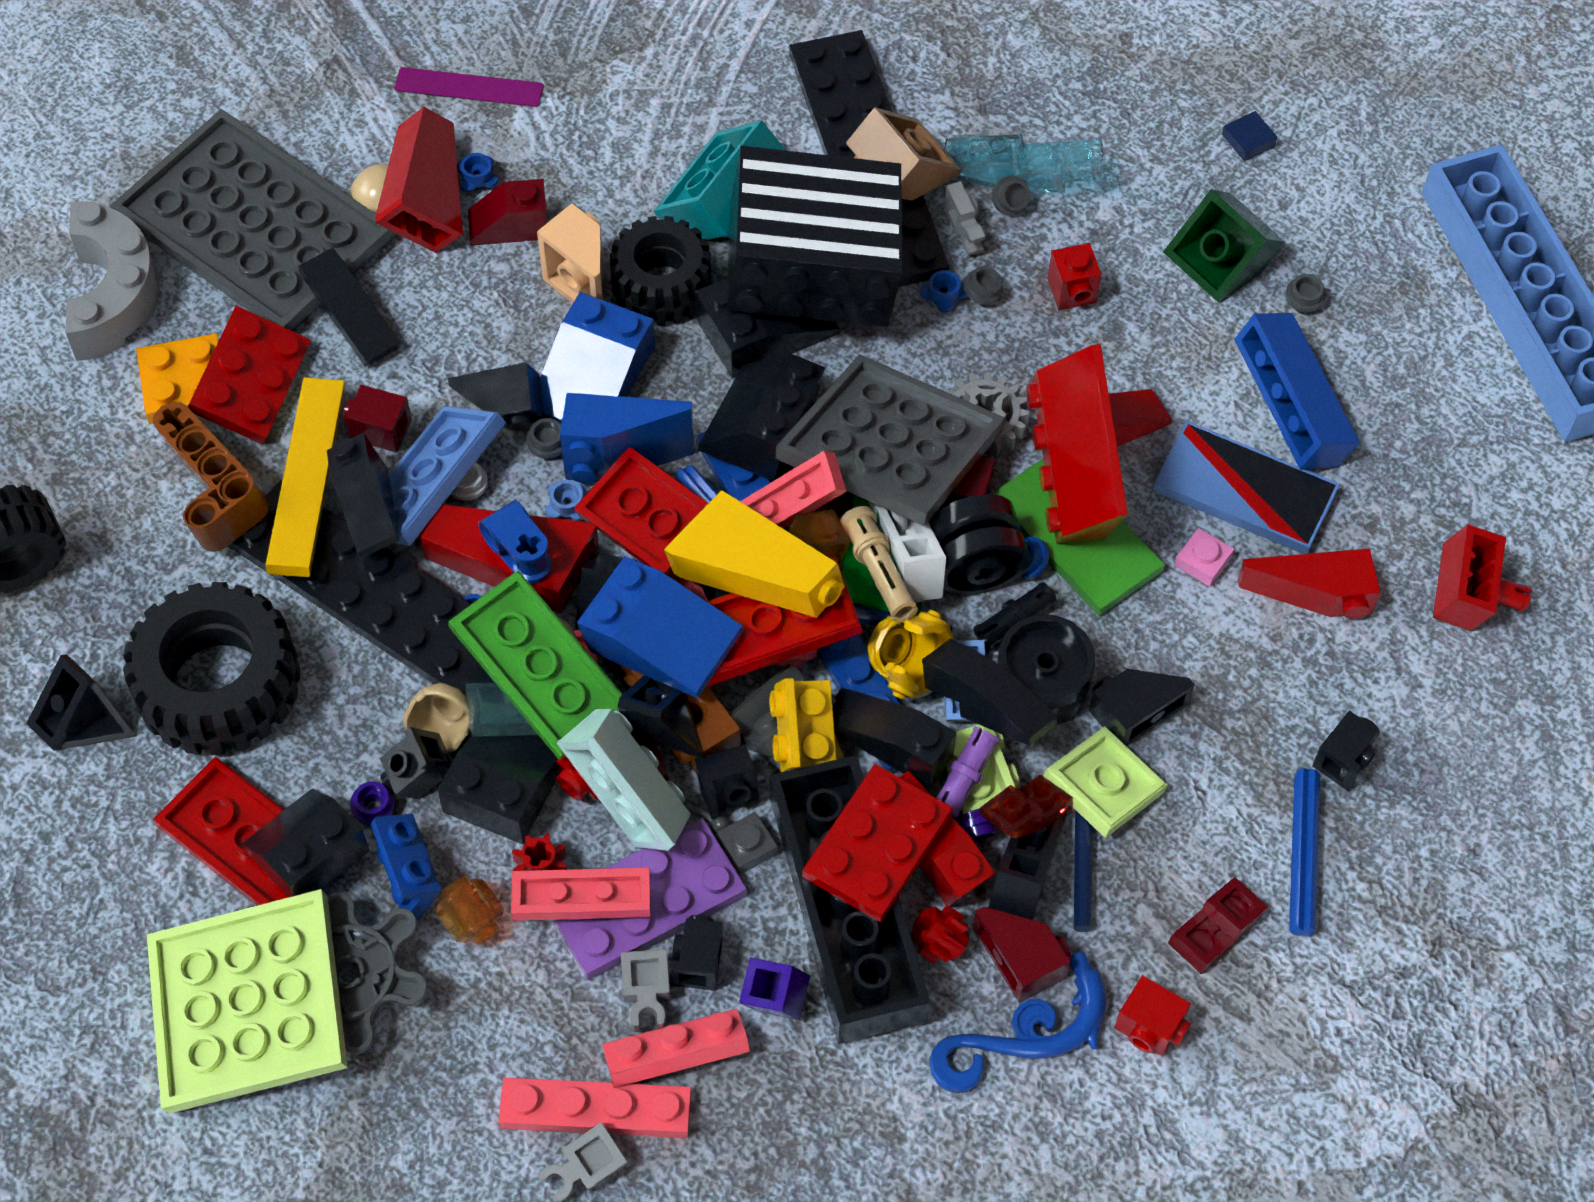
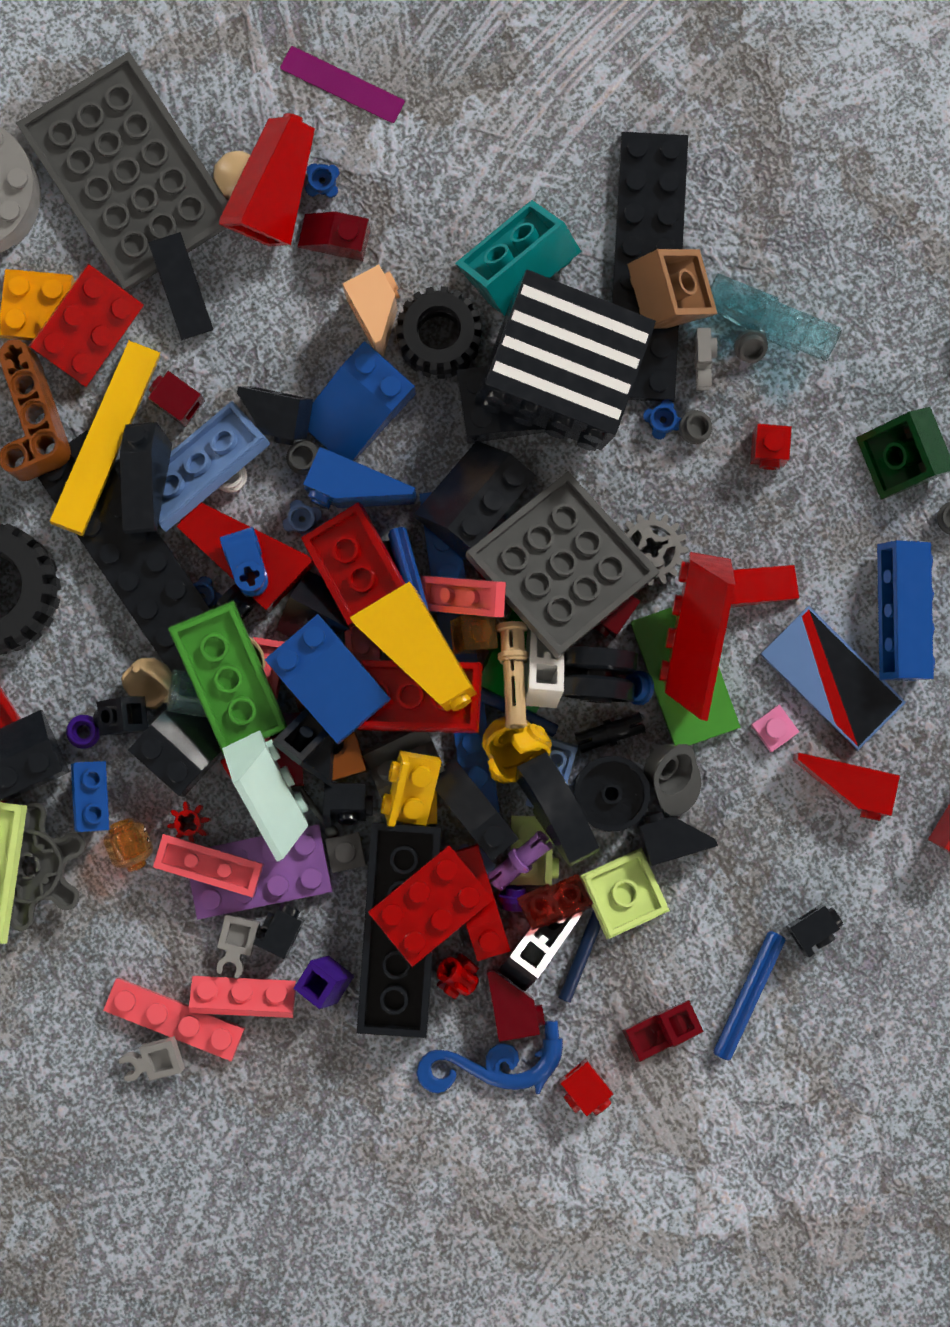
camera: 20 degrees right, 25 degrees up
none -> dark grey piece [644,743,702,816]

